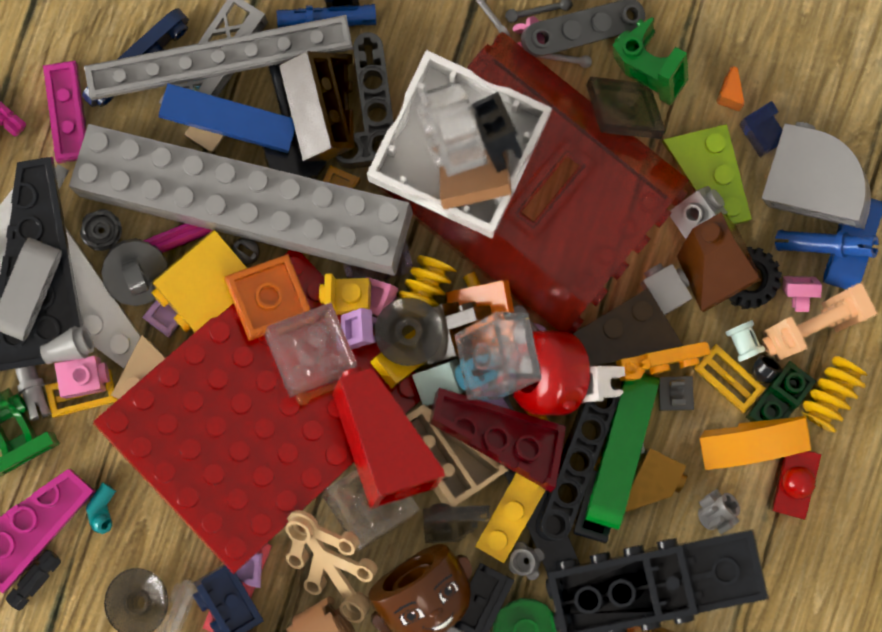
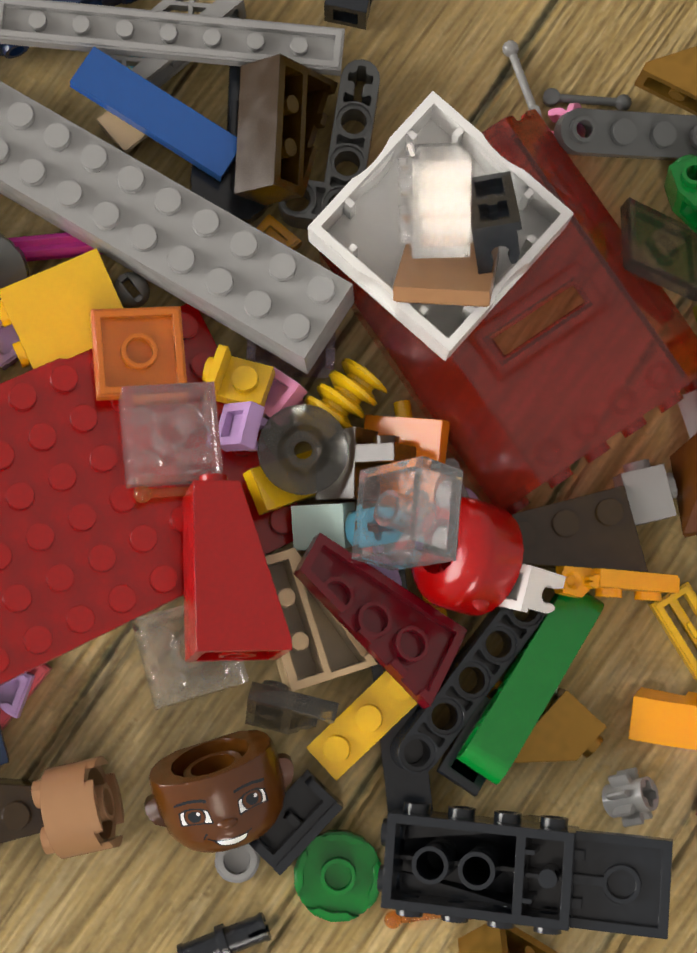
camera: 10 degrees right, 0 degrees up
blue pin [277,4,376,28] -> none
tan plant [286,510,378,623] -> none
light grey plate [509,542,545,580] -> none
light grey hinge [524,51,592,68] -> none
dark grey tile [658,376,694,411] -> none

